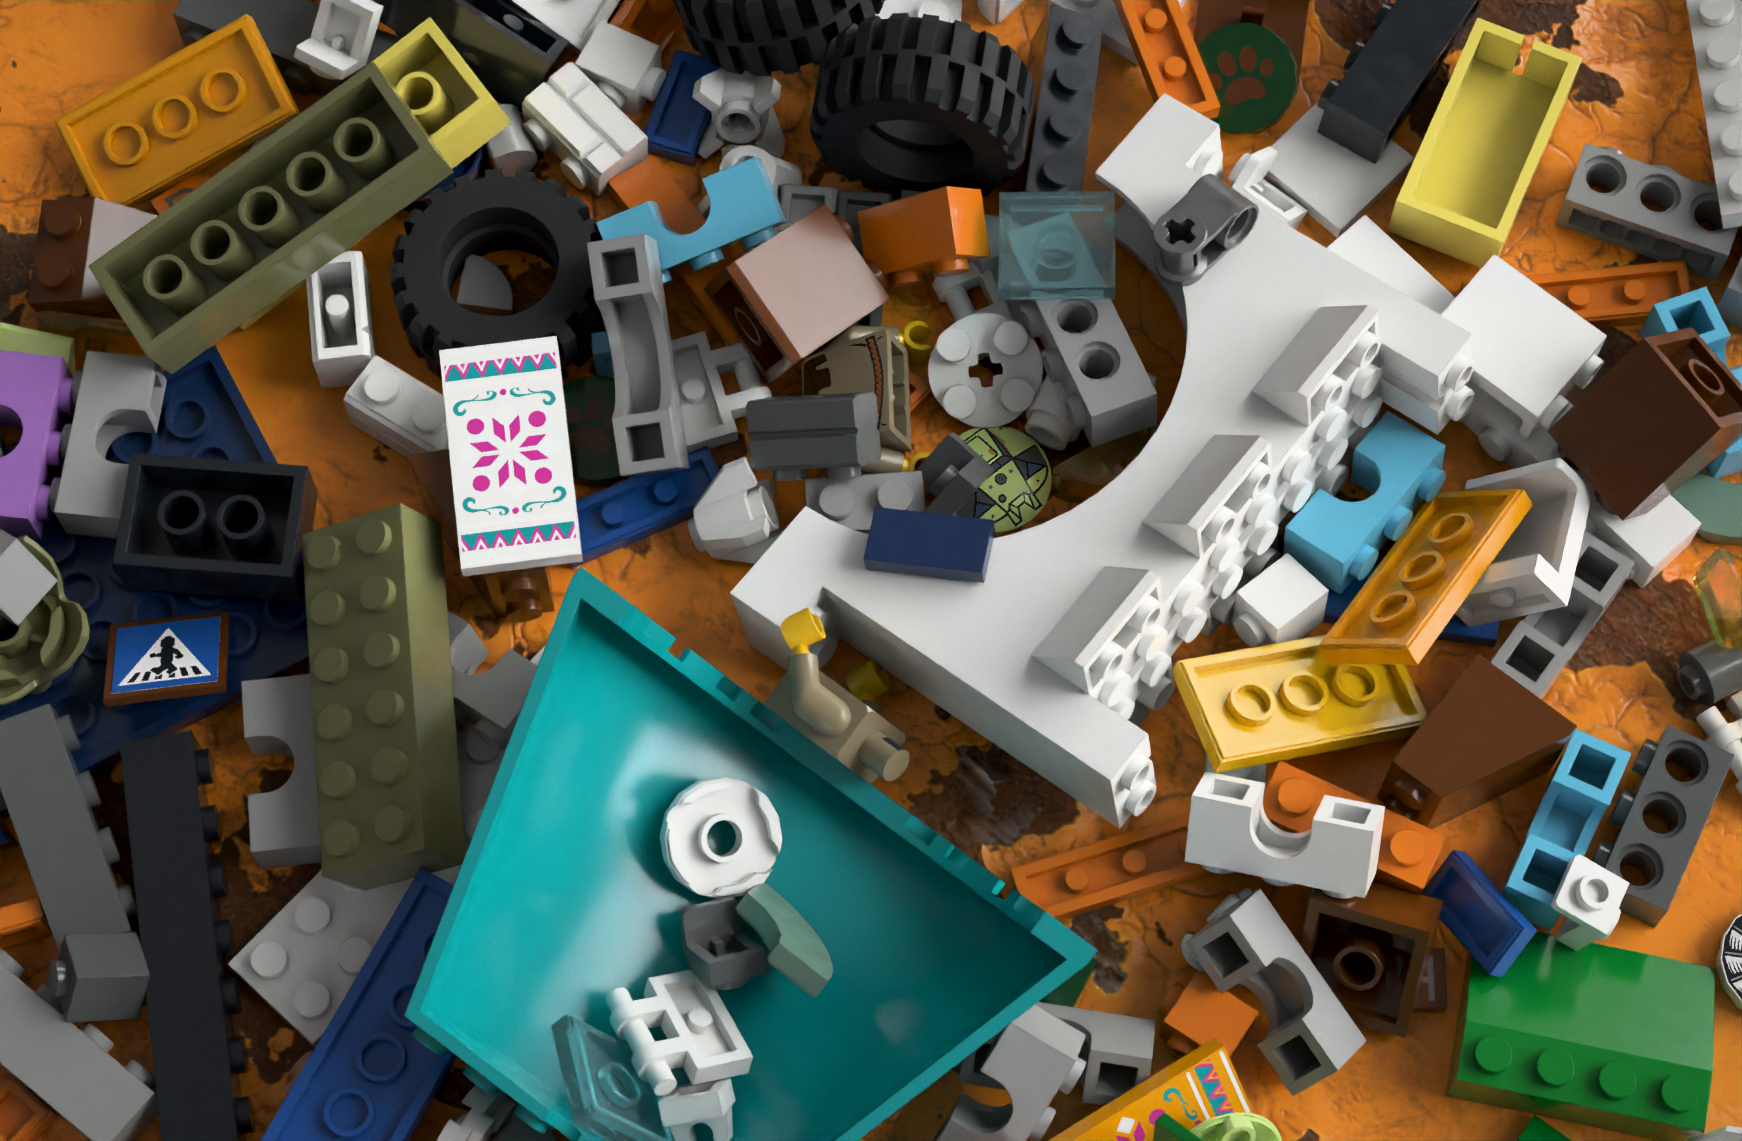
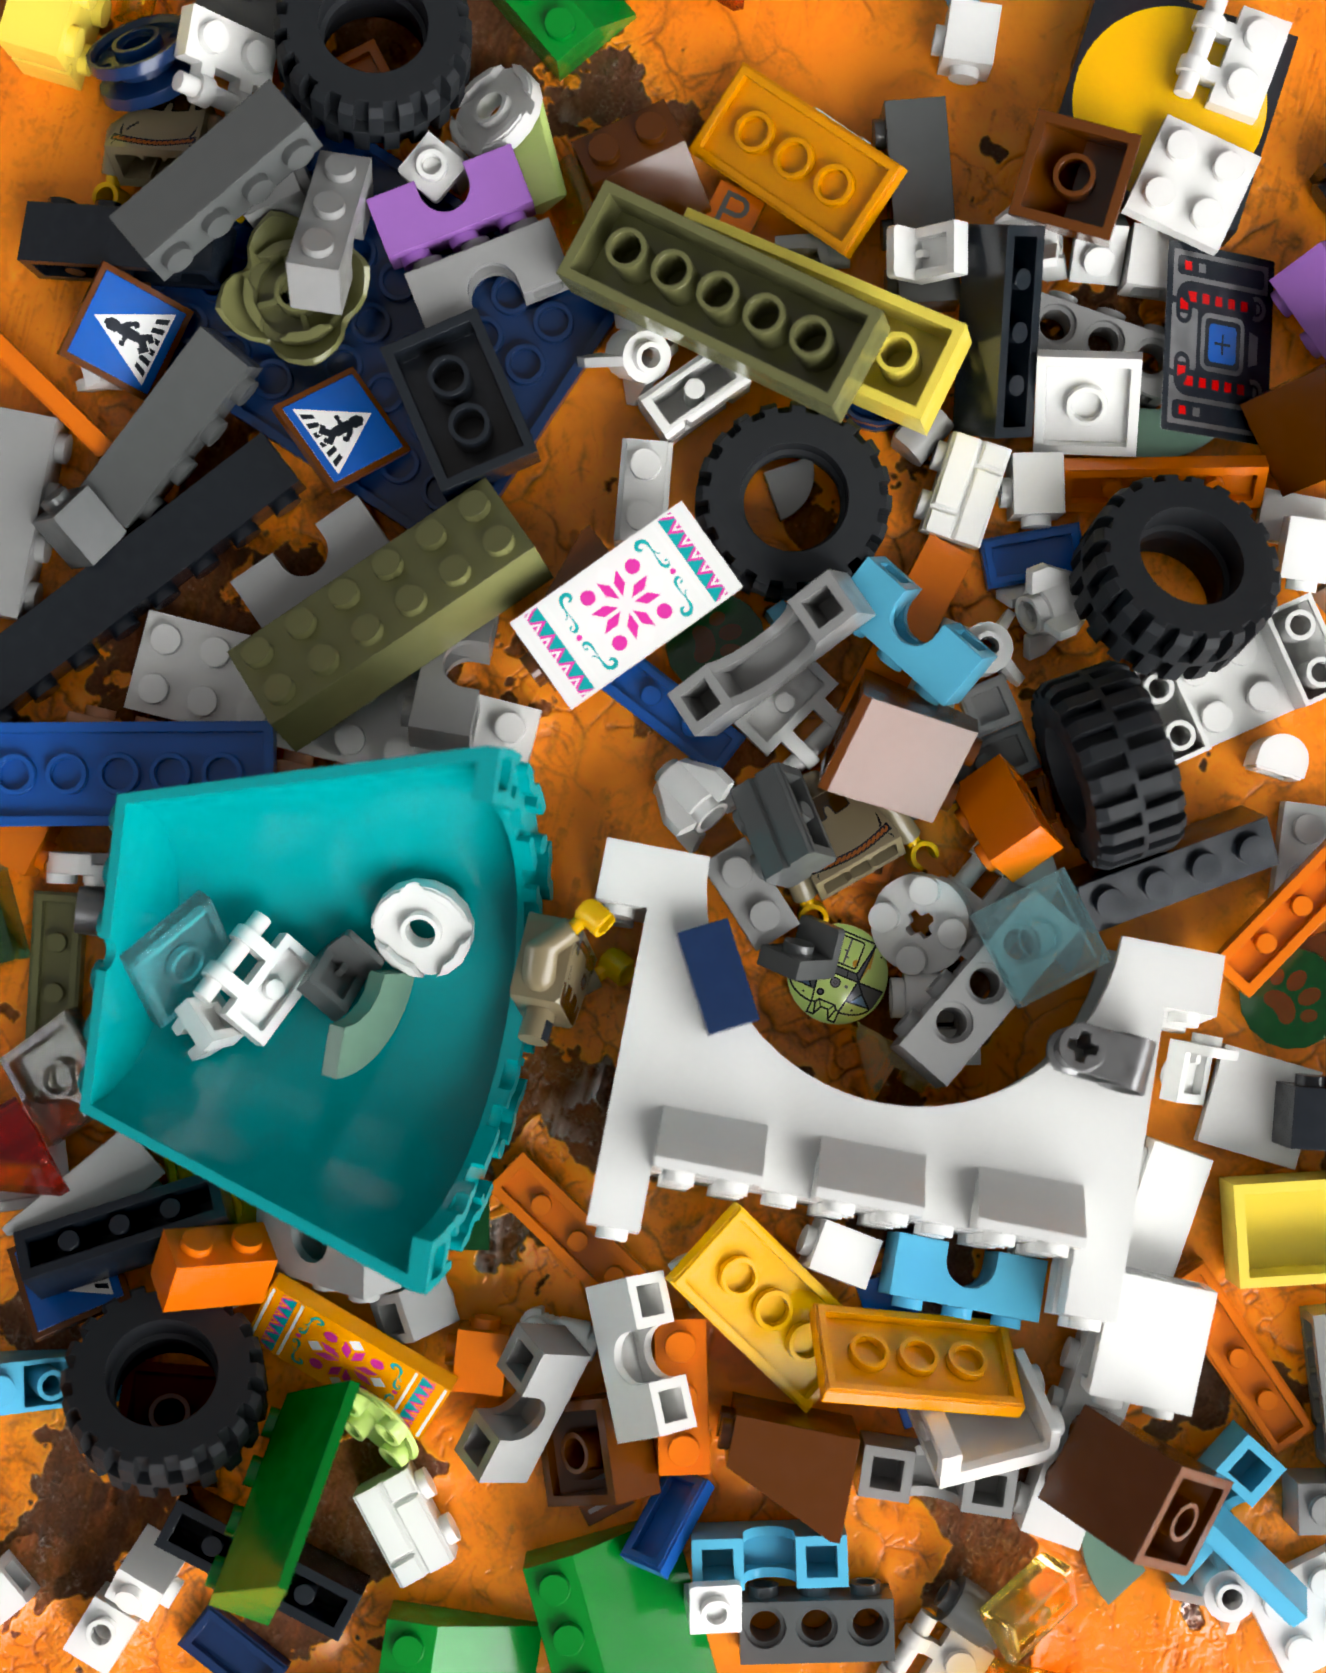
camera: 60 degrees right, 20 degrees up
none -> white brick [577,313,679,406]

